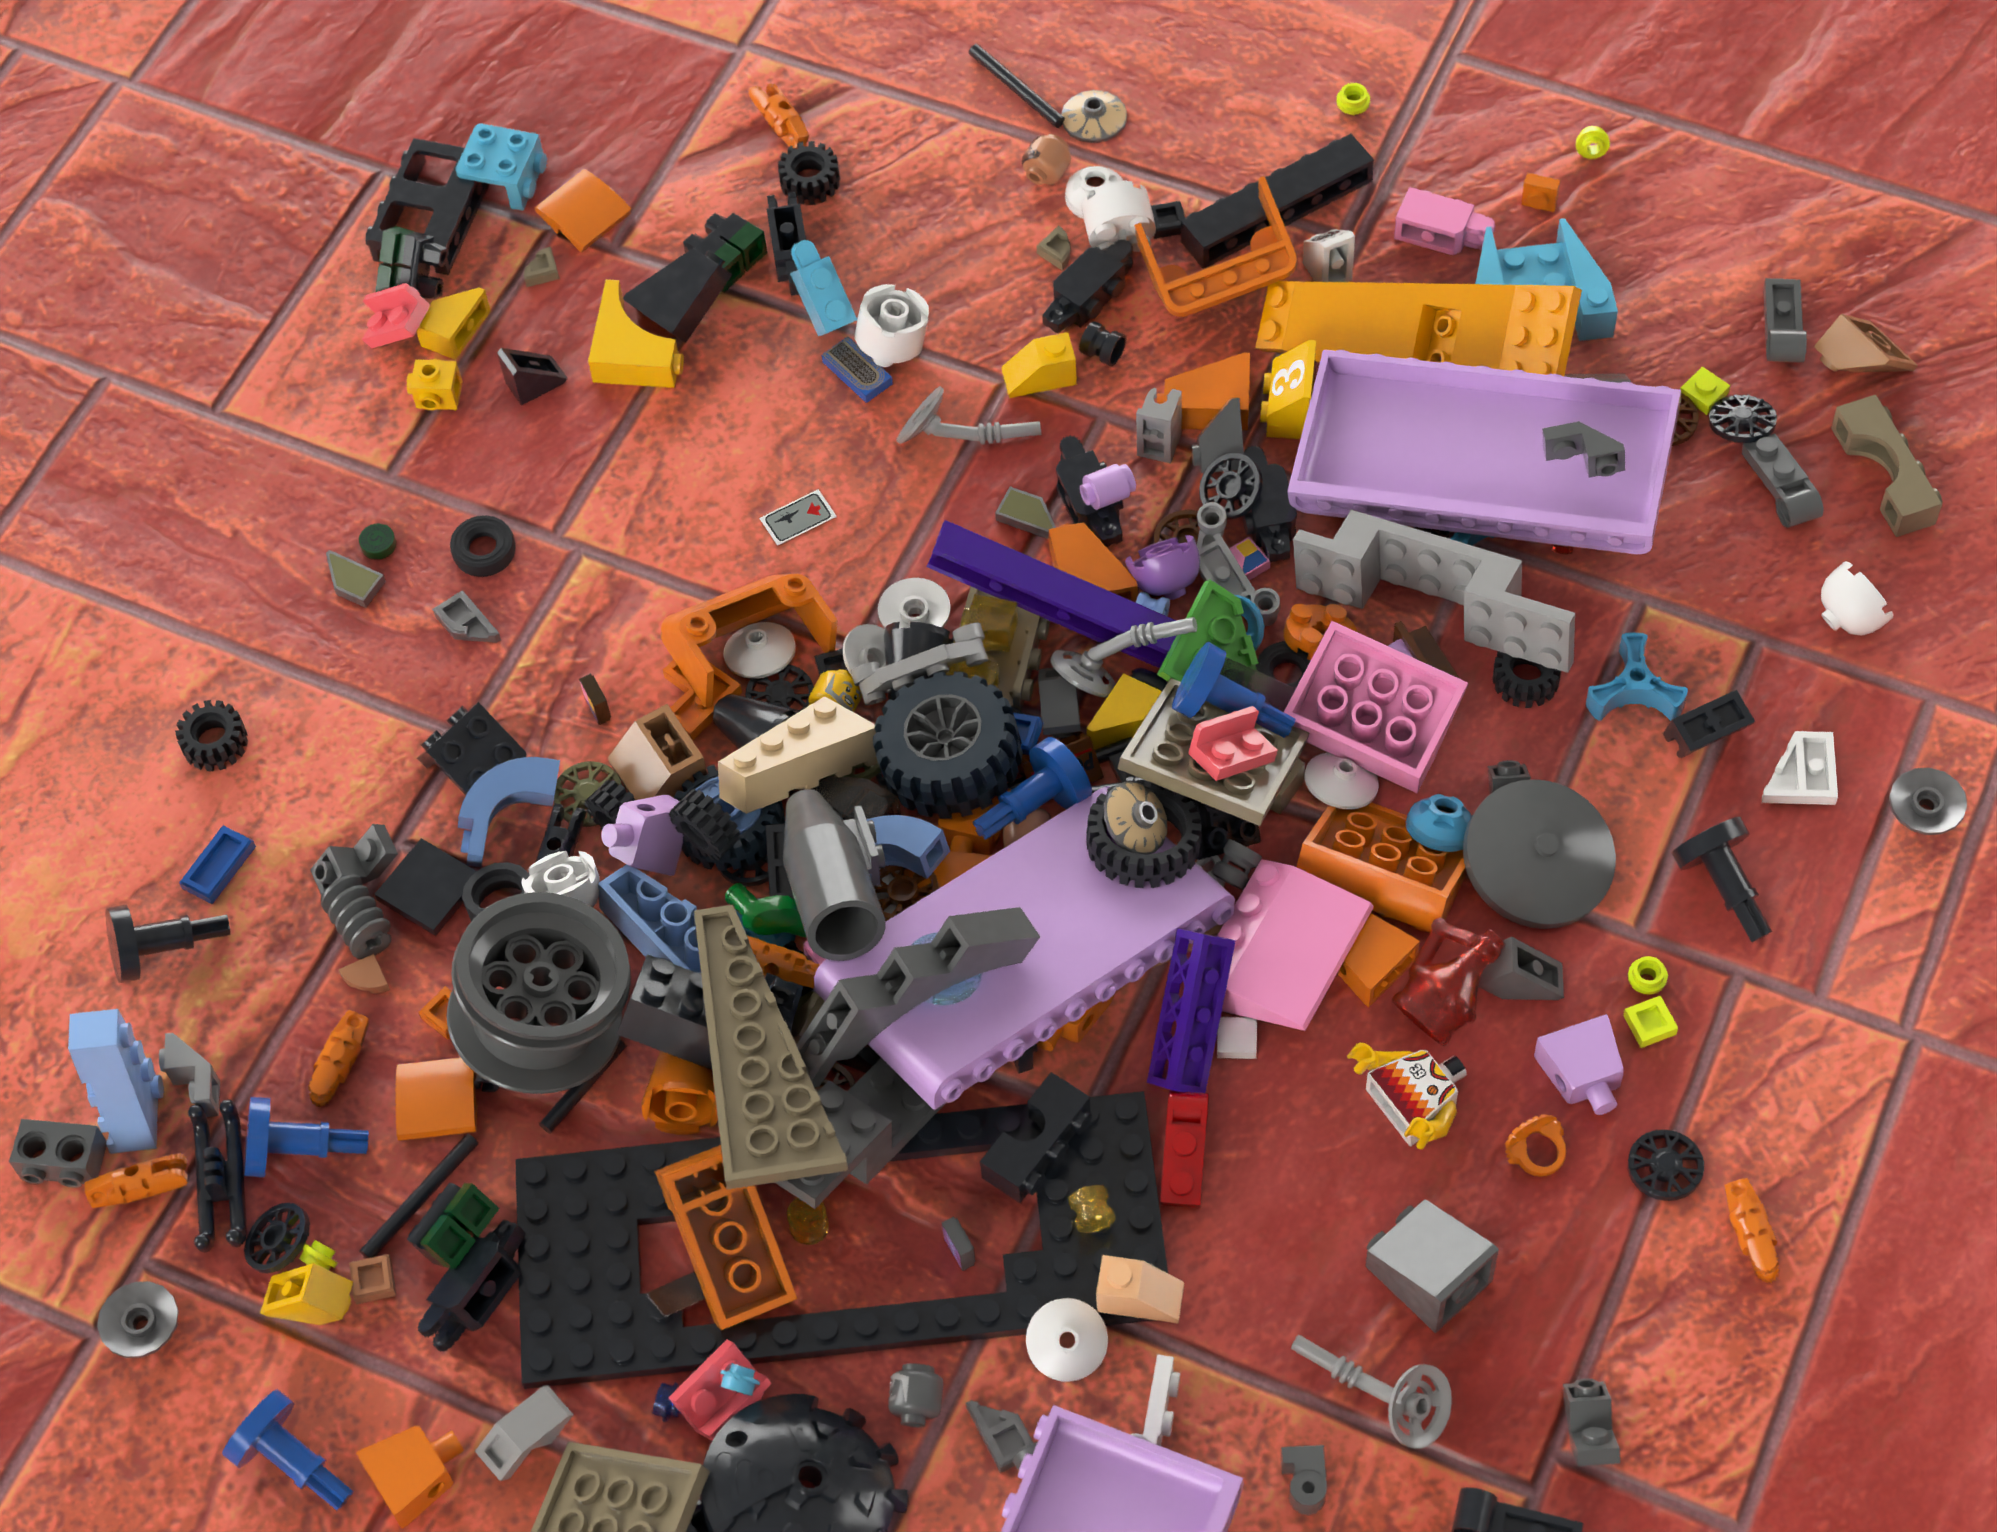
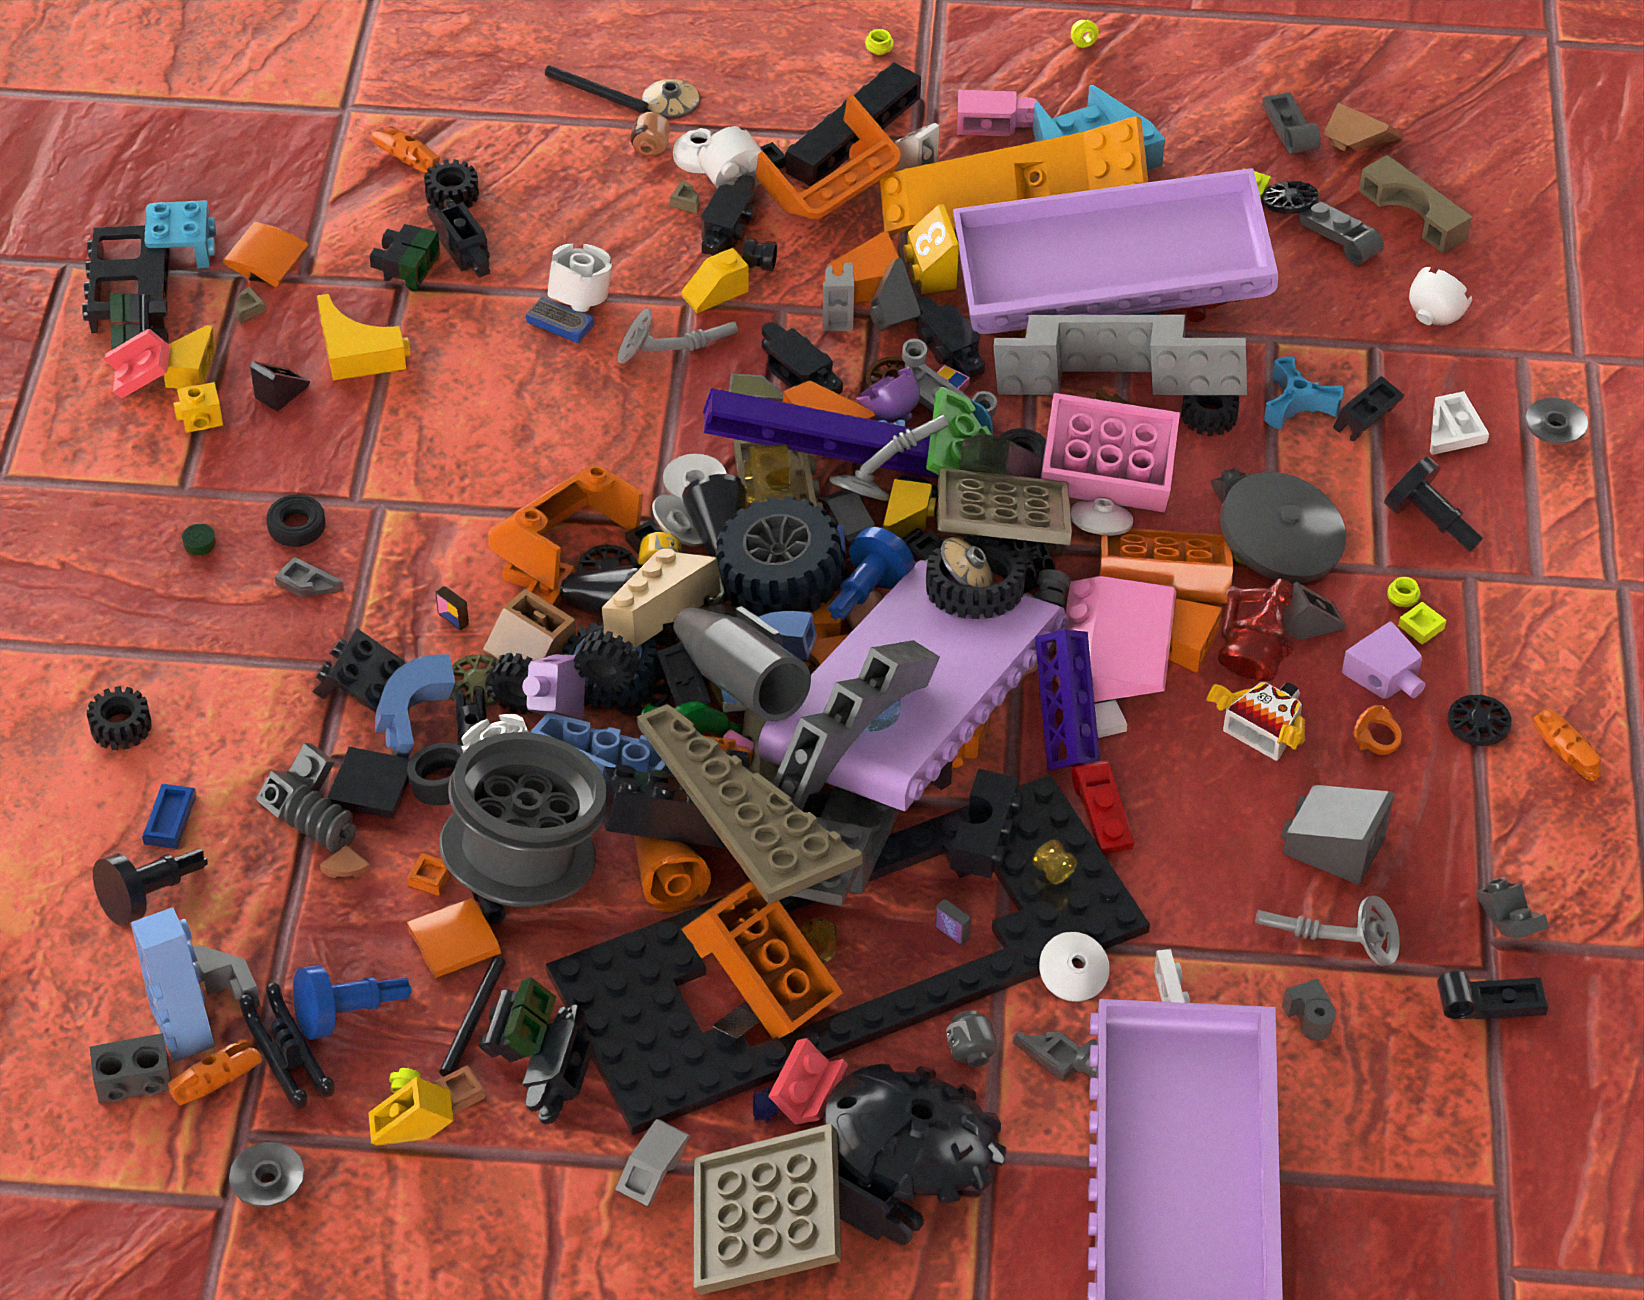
camera: 25 degrees left, 10 degrees down
blue piece [222,1389,354,1511] -> none
black wheel [244,1203,310,1273] -> none
orange hinge [308,1010,369,1108] -> none
tile [326,550,386,608] -> none
orange torso [356,1426,464,1529] -> none
black bar [539,1039,626,1134] -> none
black slope [623,248,732,343] -> none
medium azure plate [720,1364,760,1396] -> none
white dish [723,622,796,679] -> none
sticker [759,489,837,546] -> none
medium azure brick [790,240,857,337] -> none
light grey plate [850,623,988,705] -> none
lavender brick [1080,464,1136,510] -> none
light nougat slope [1096,1255,1184,1323] -> none
blue piece [1172,642,1296,738] -> none
coral bracket [1188,706,1278,781] -> none
black wheel [1199,453,1263,520] -> none
orange plate [1283,604,1357,660] -> none
dark azure piece [1406,794,1472,852] -> none
orange plate [1521,173,1560,212] -> none
dark grey slope [1542,421,1625,478] -> none

